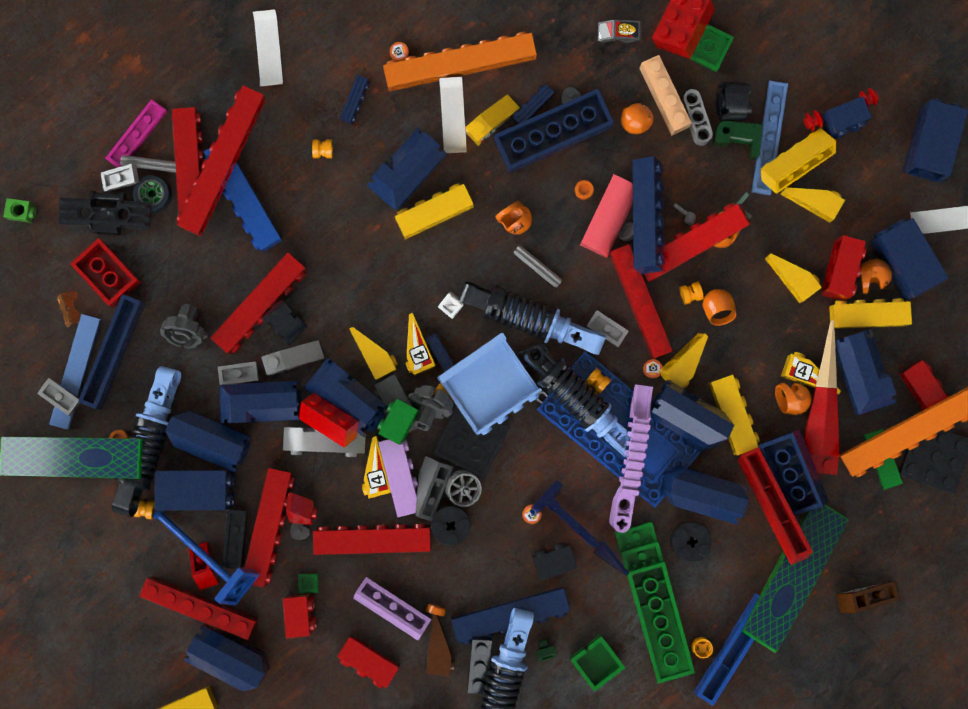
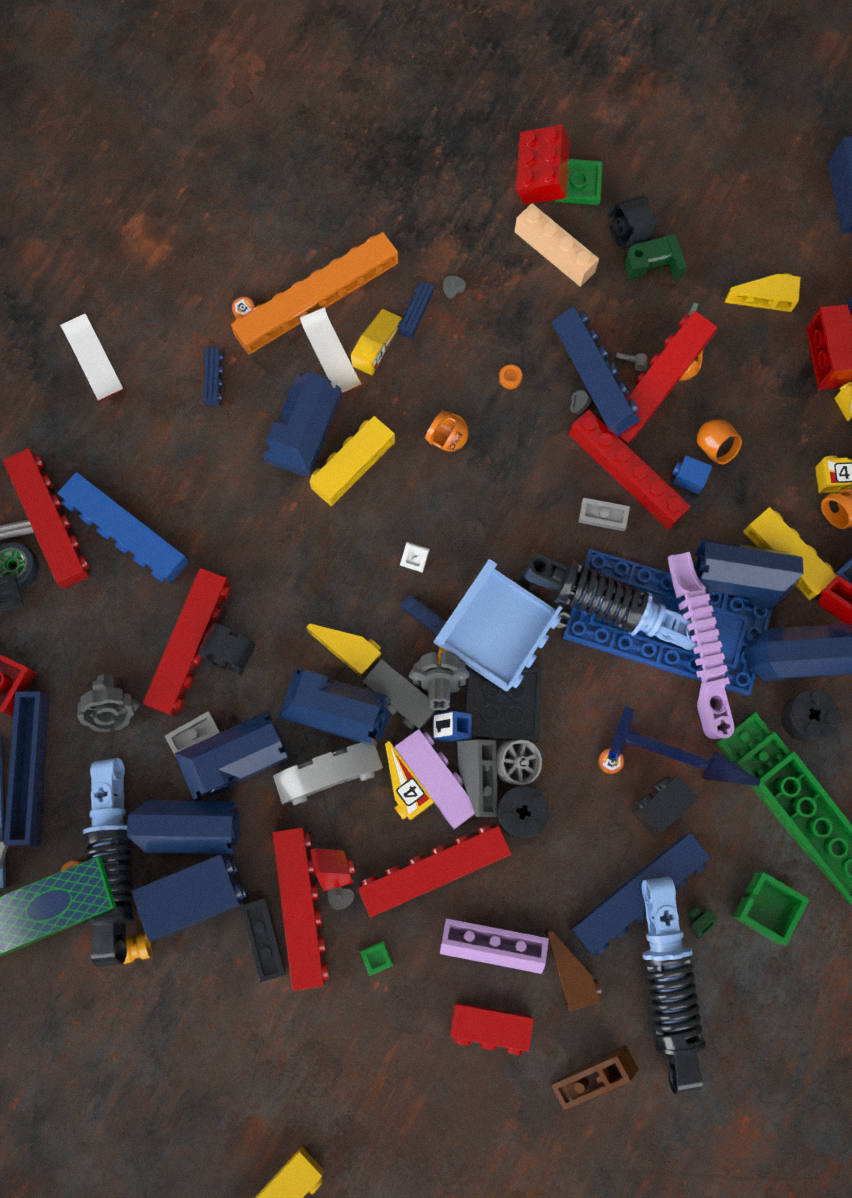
camera: 25 degrees left, 10 degrees down
red brick [139,576,258,640] -> none
blue tile [153,510,260,605] -> none
red brick [177,86,266,237] -> none
dark blue brick [183,624,270,691] -> none
red slope [189,542,219,590] -> none
light grey slope [261,340,324,376] -> none
red brick [283,593,317,638] -> none
red brick [299,393,359,448] -> none
light orange wheel [312,139,333,158] -> none
green piece [377,399,419,445] -> none
slope [405,313,436,376] -> none
orange tile [426,603,446,616] -> none
black piece [458,281,606,355] -> none
black plate [467,636,492,694] -> none
dark blue brick [493,89,614,174] -> none
light grey axle [514,245,562,287] -> none
coral brick [580,174,633,258] -> none
light orange wheel [586,368,611,394] -> none
slope [598,20,642,43] -> none
orange helmet [621,103,653,135] -> none
tile [643,359,662,379] -> none
yellow slope [658,333,708,389] -> none
light orange wheel [679,281,704,305] -> none
light grey beam [681,89,713,146] -> none
medium blue tile [751,81,788,195] -> none
yellow brick [761,128,836,194] -> none
yellow slope [765,254,822,303] -> none
dark blue brick [804,88,879,140] -> none
none -> blue brick [433,711,472,742]
none -> blue brick [672,456,712,494]

